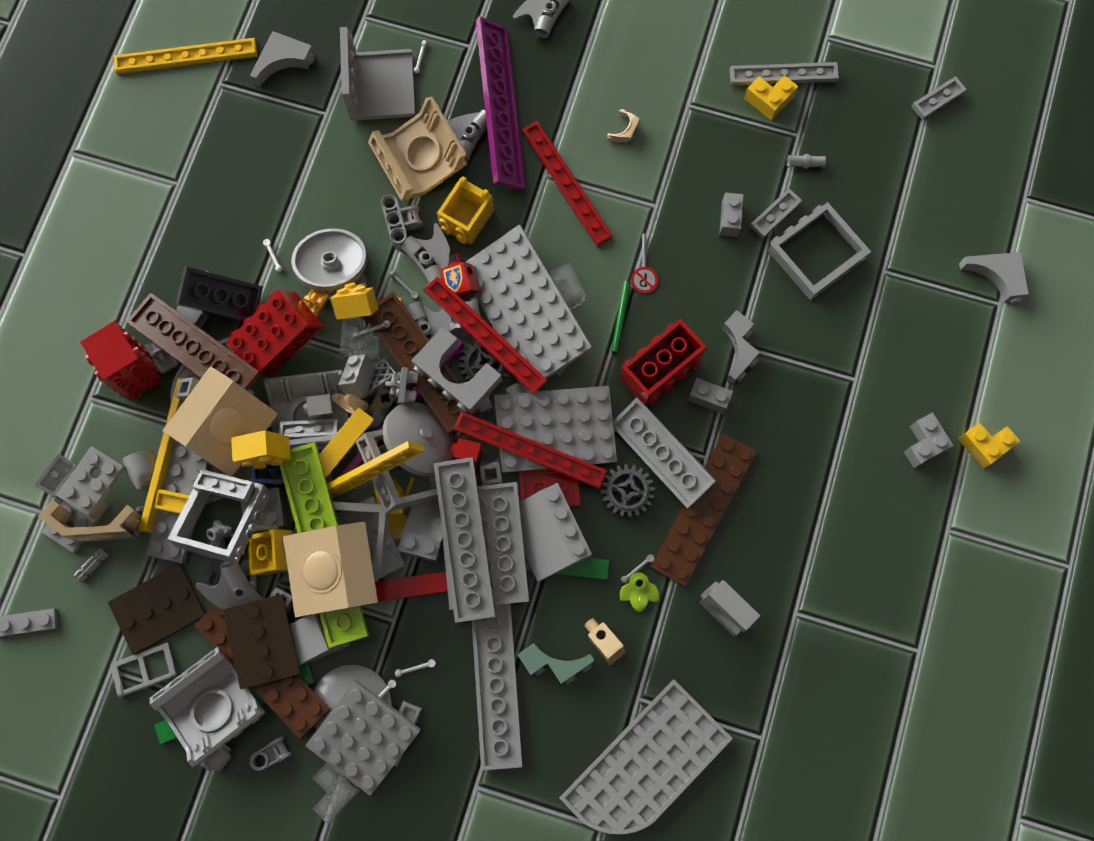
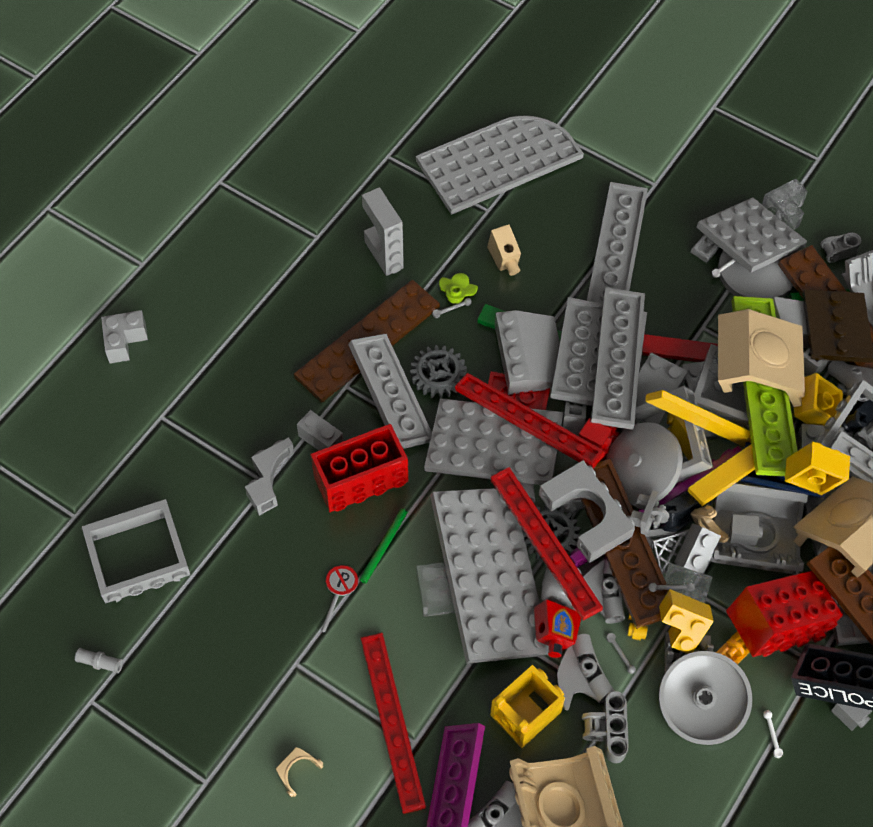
camera: 165 degrees left, 15 degrees down
light grey hinge [248,523,279,532] -> none
light grey plate [279,419,339,440] -> none
white hinge [395,659,436,677] -> none
sand green arch [517,643,595,685] -> none
light grey brick [719,193,743,237] -> none
light grey plate [729,62,839,86] -> none
yellow brick [744,75,798,120] -> none
light grey plate [750,188,802,238] -> none
yellow brick [958,422,1020,469] -> none

